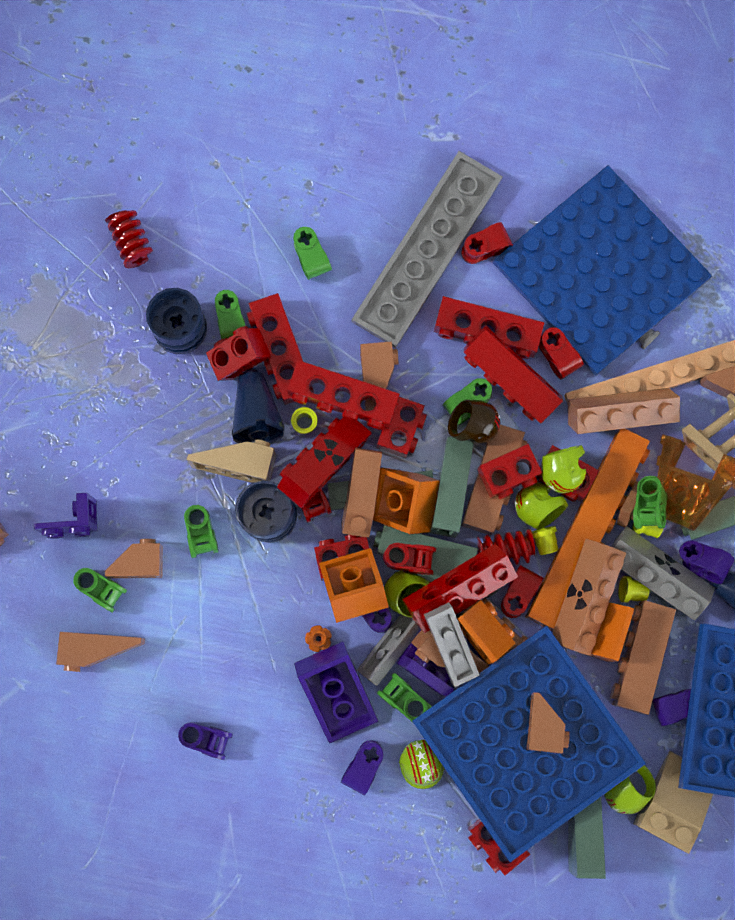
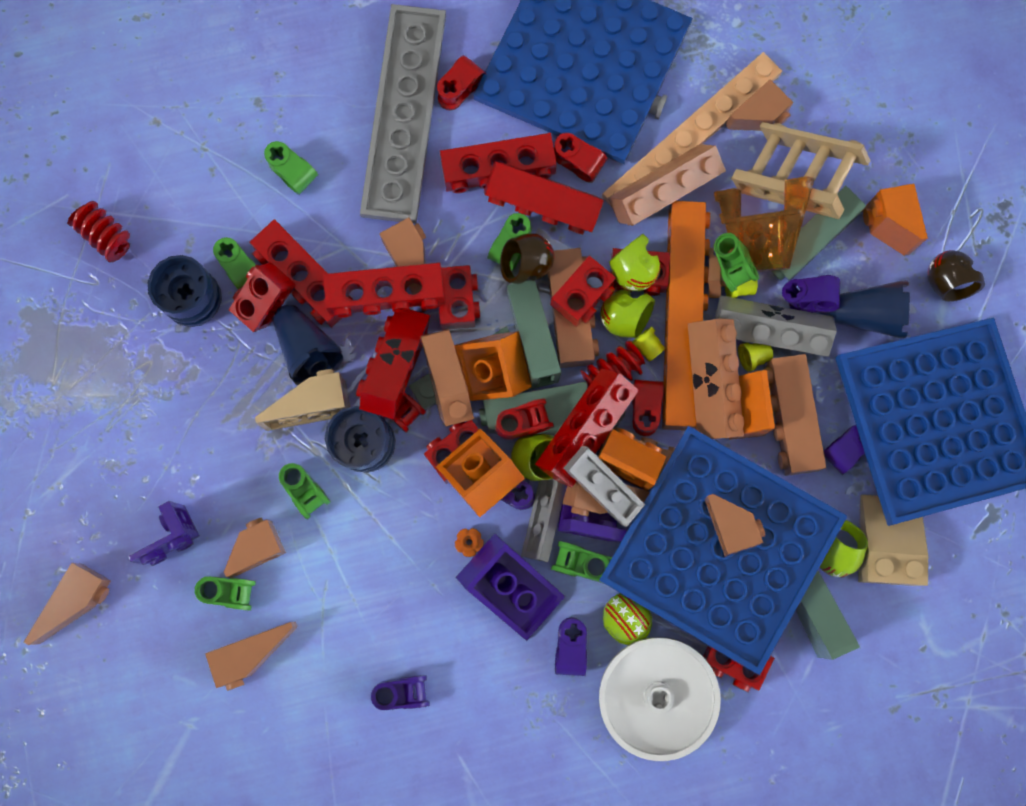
camera: 20 degrees left, 0 degrees up
neon yellow piece [291,407,318,434] -> none
none -> white dish [599,637,721,761]

